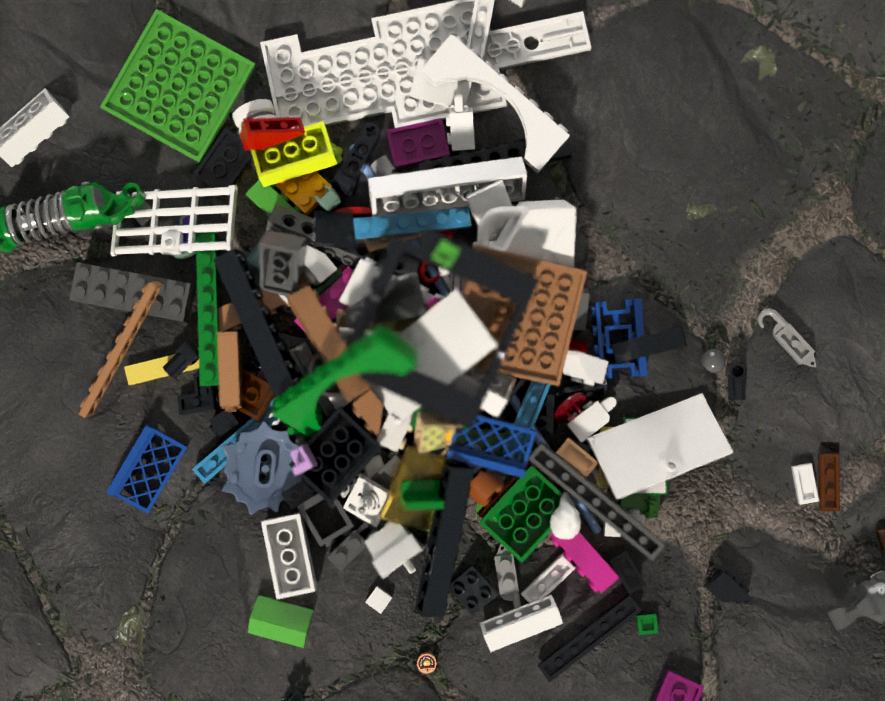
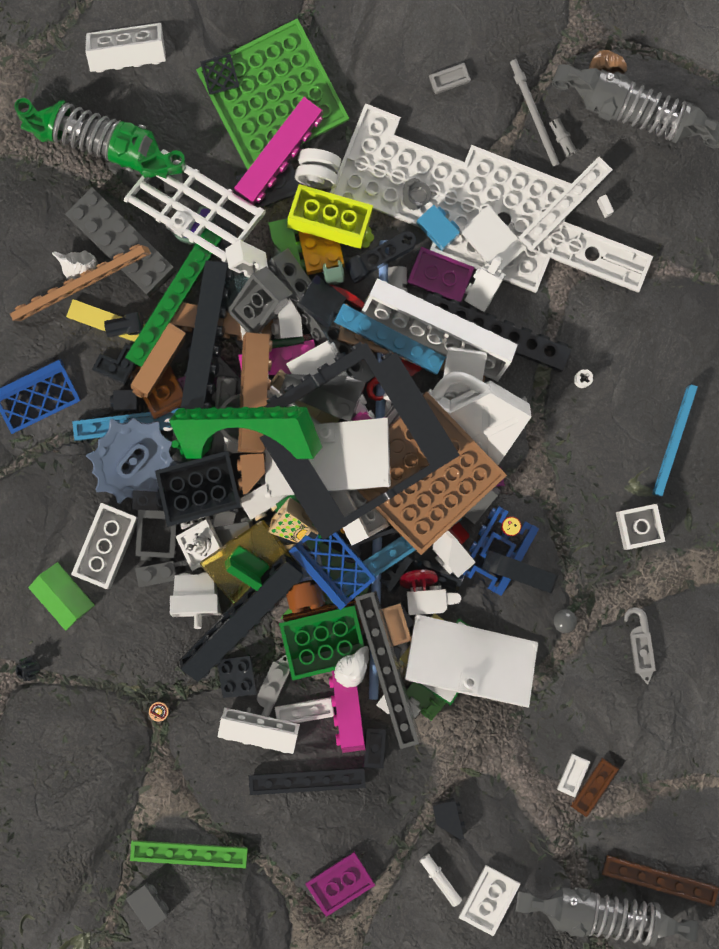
camera: 35 degrees right, 0 degrees up
red slope [240,117,305,150] -> none
lavender panel [290,444,318,476] -> none
white tile [365,586,392,614] -> none
white arch [421,34,570,174] -> none
bright green plate [432,240,460,268] -> none
green tile [636,612,658,635] -> none
black piece [725,362,747,400] -> none
none -> white hair [52,250,97,280]
none -> black window [200,54,239,95]
none -> white brick [225,240,268,278]
none -> dark pink brick [234,97,323,205]
none -> dark grey piece [402,178,431,210]
none -> dark azure brick [416,205,460,251]
none -> white axle [419,854,462,907]
none -> white plate [459,865,520,936]
none -> light yellow tile [501,517,521,536]
none -> white bush [574,370,593,388]
none -> white brick [616,504,665,550]
none -> dark azure tile [652,384,698,497]

